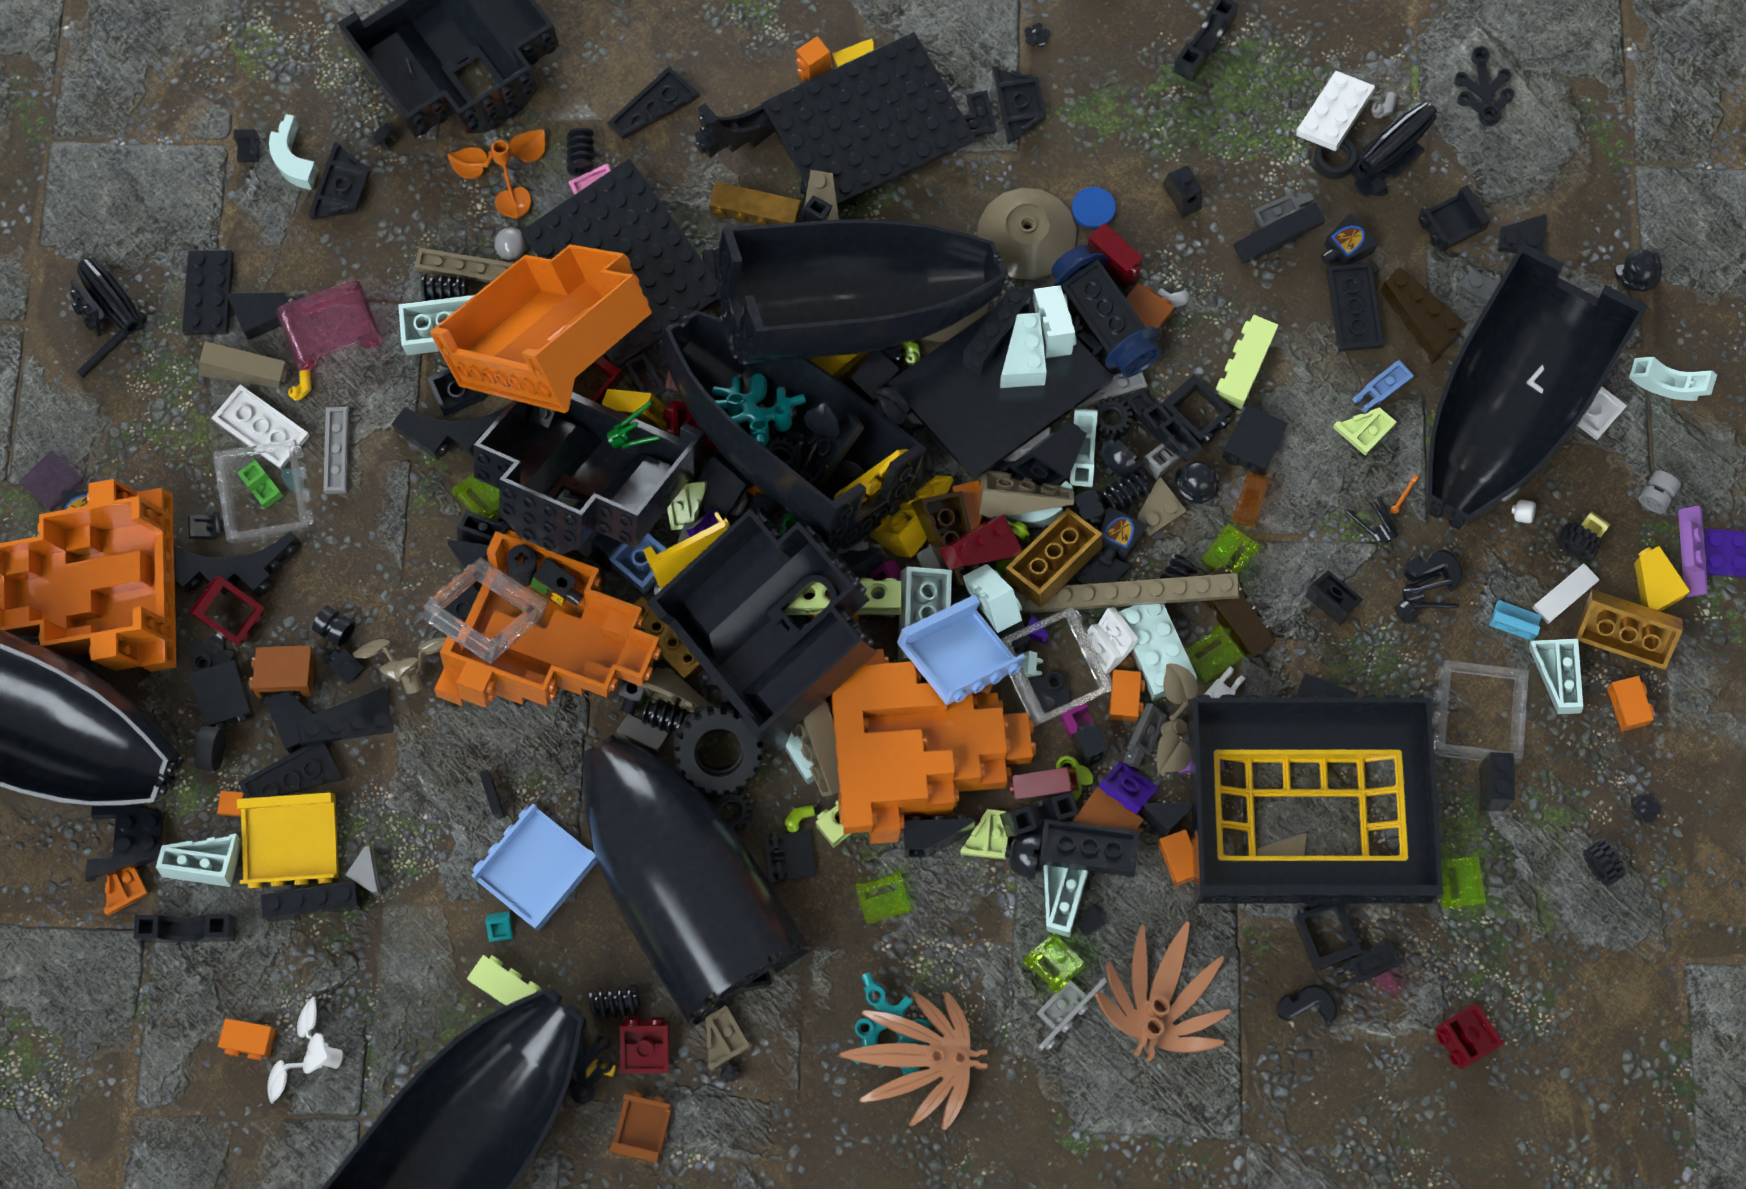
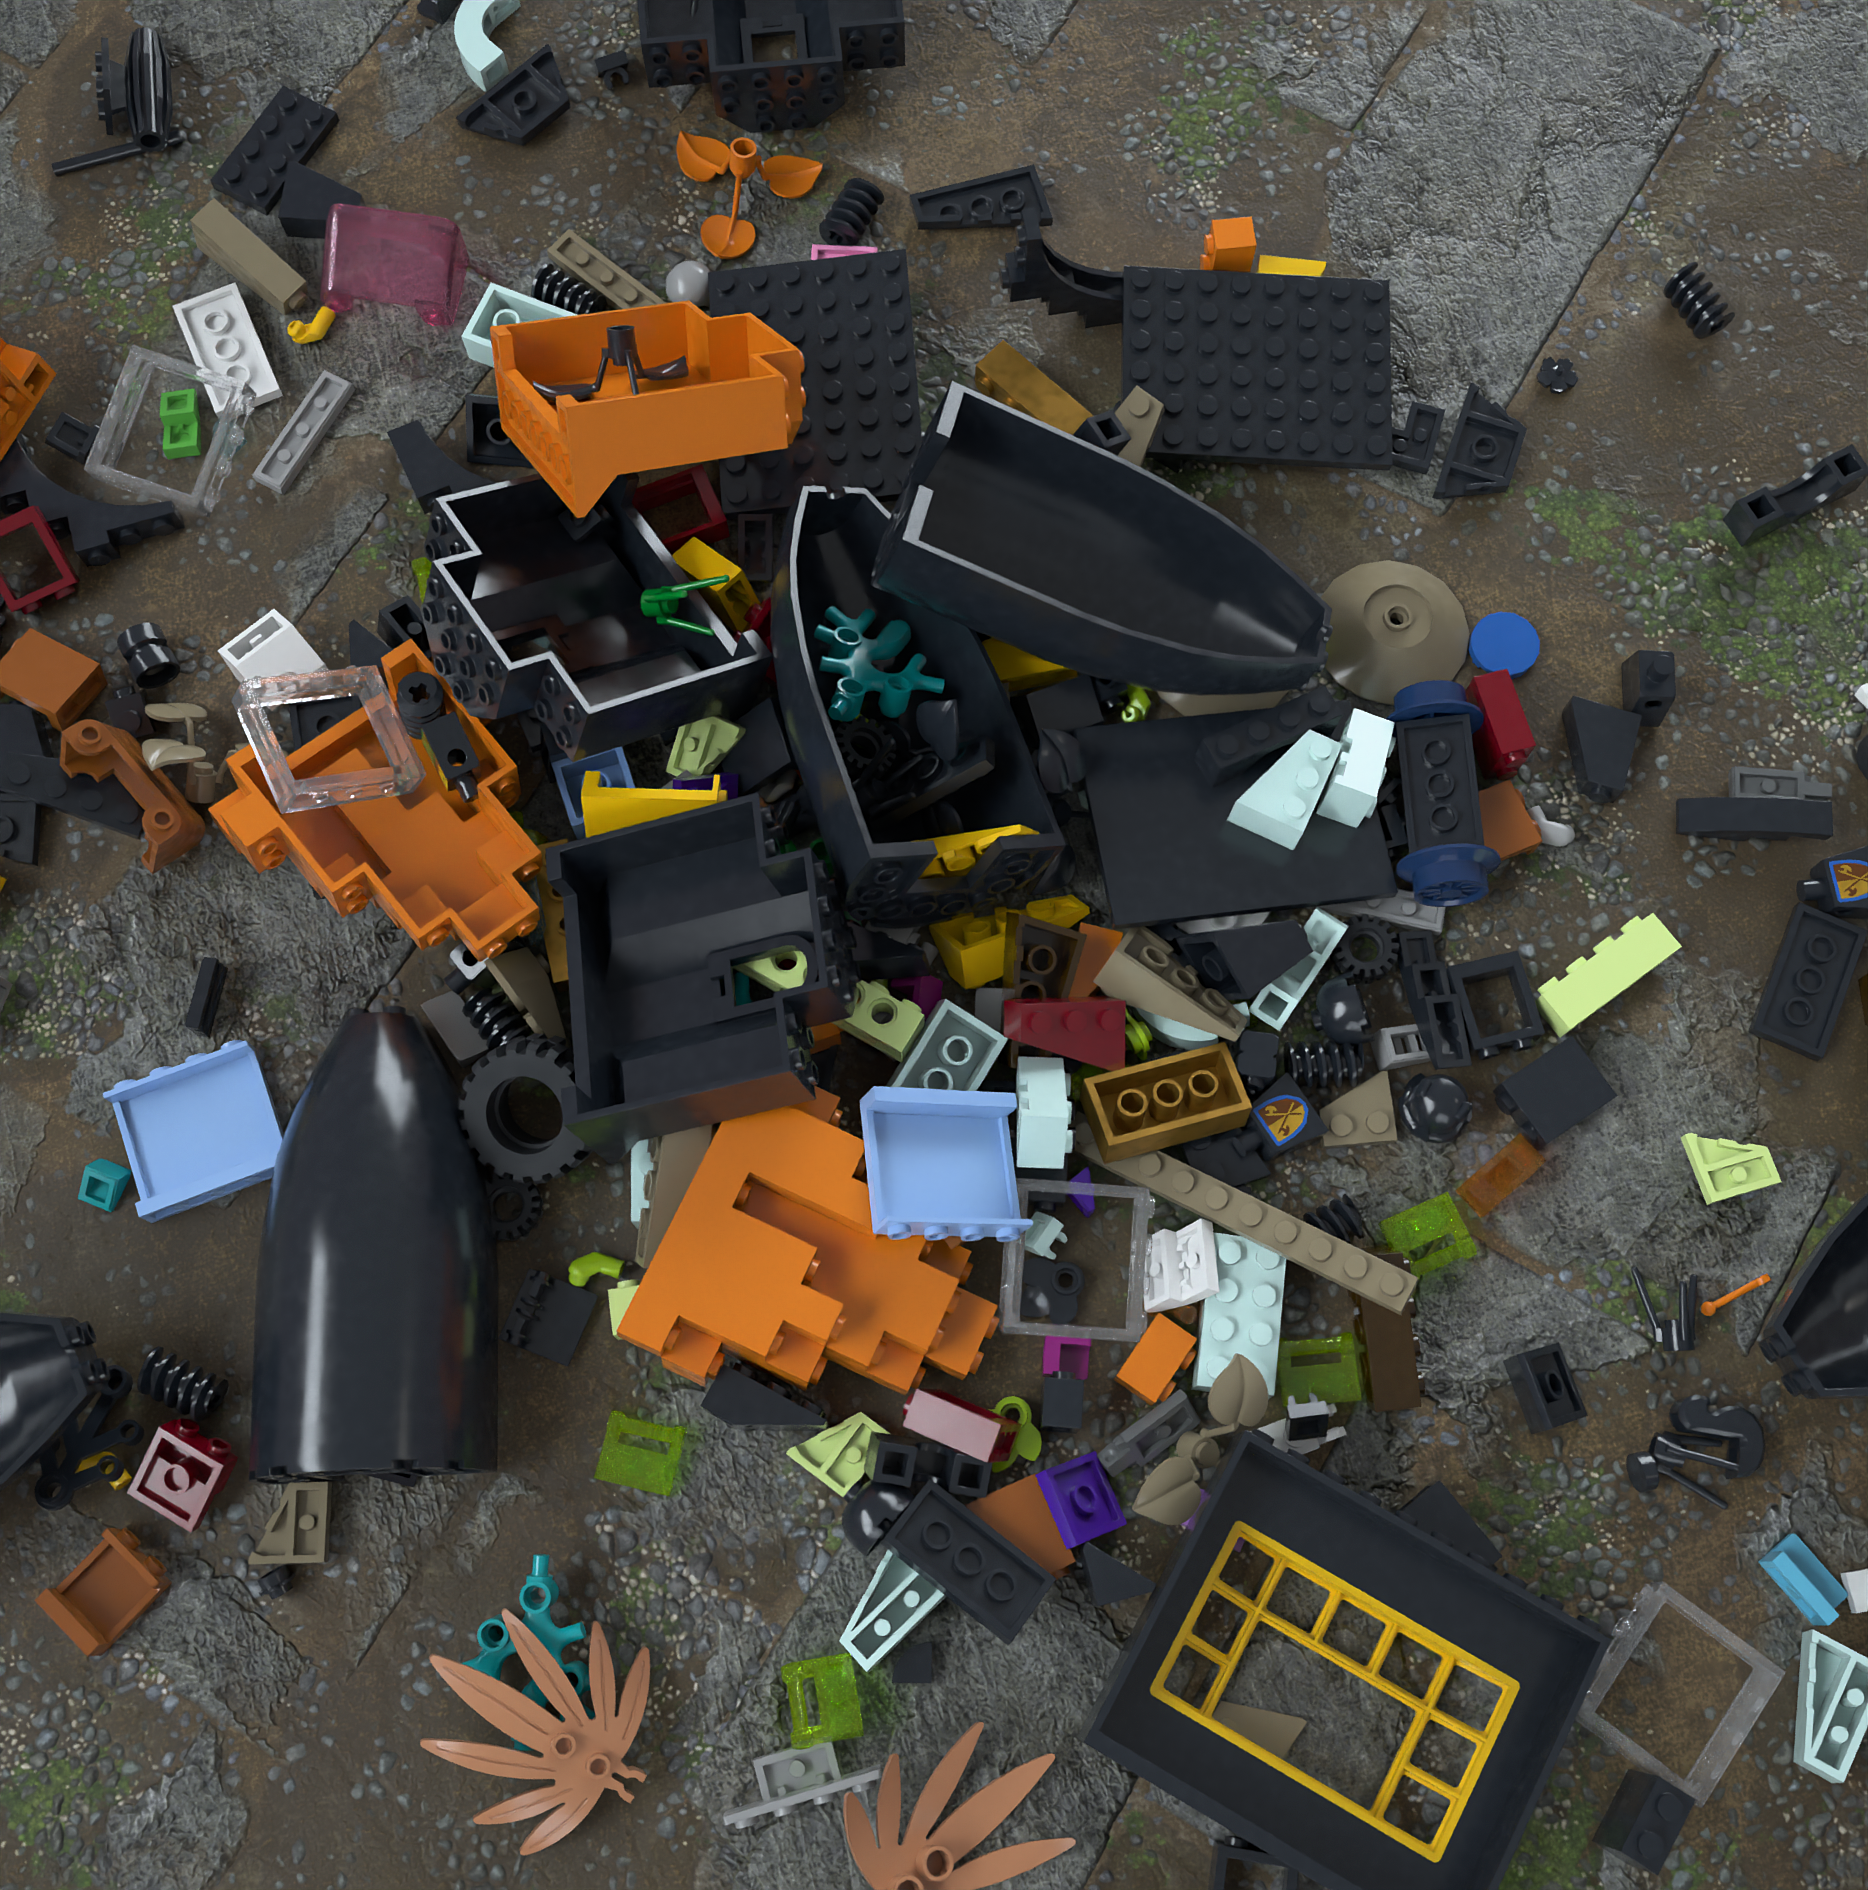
camera: 25 degrees right, 0 degrees up
yellowish green brick [467,955,542,1006] -> none
orange brick [1158,829,1194,887] -> none
medium blue hinge [1352,360,1414,414] -> none
none -> dark orange windscreen [60,719,205,875]
none -> white slope [218,609,328,711]
none -> black plant [533,325,689,401]
none -> black tile [1285,1393,1329,1442]
none -> black slope [1562,696,1642,803]

